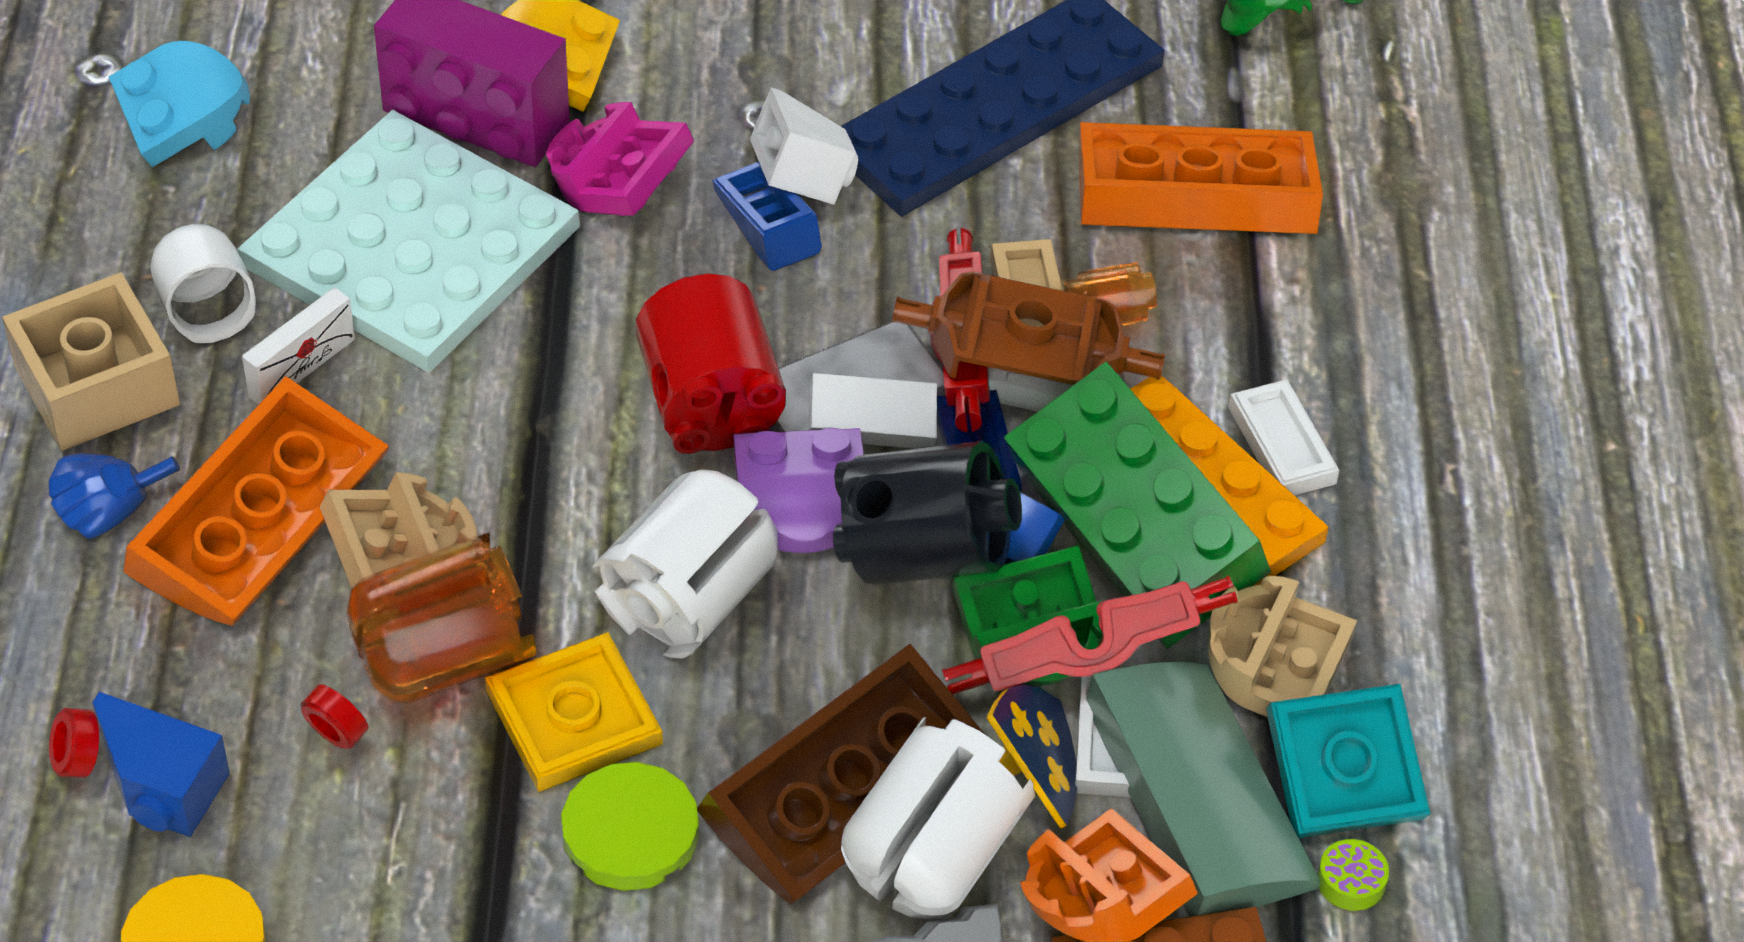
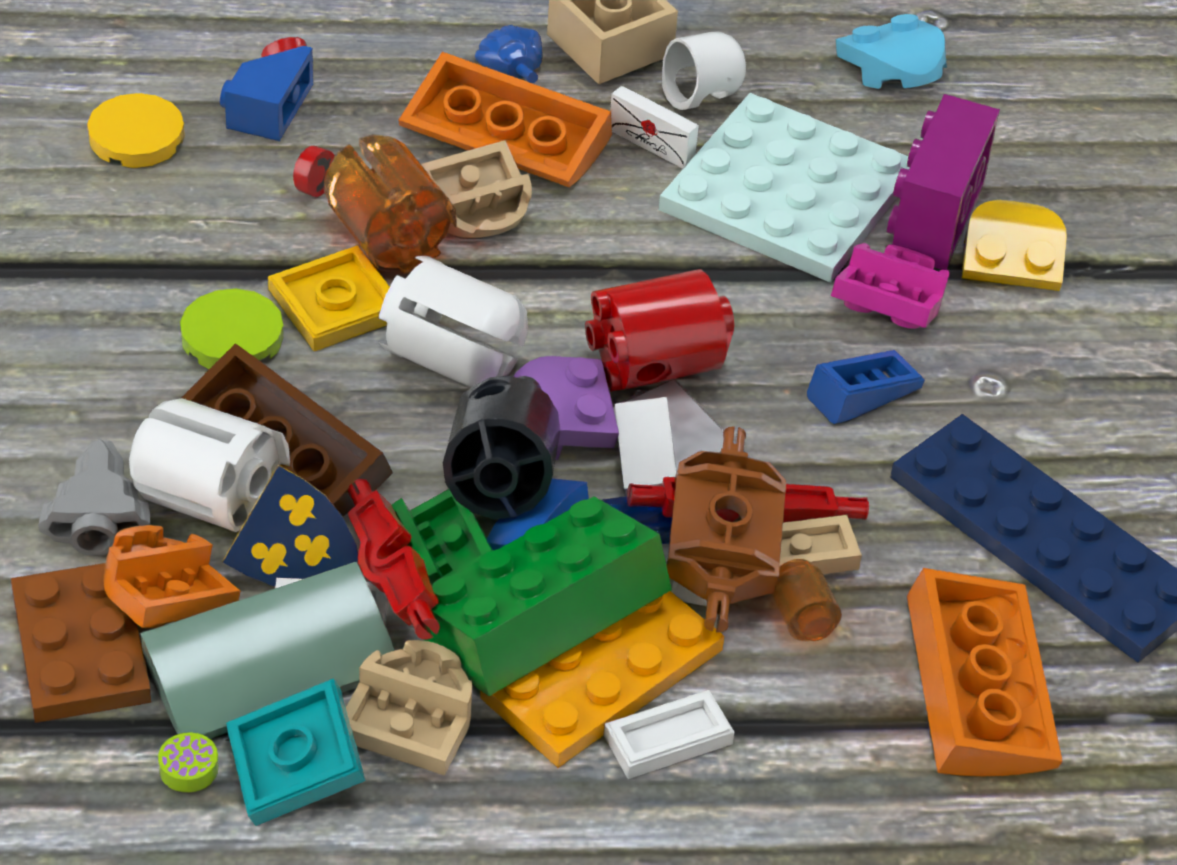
camera: 85 degrees right, 5 degrees down
white slope [750,87,858,205] -> none

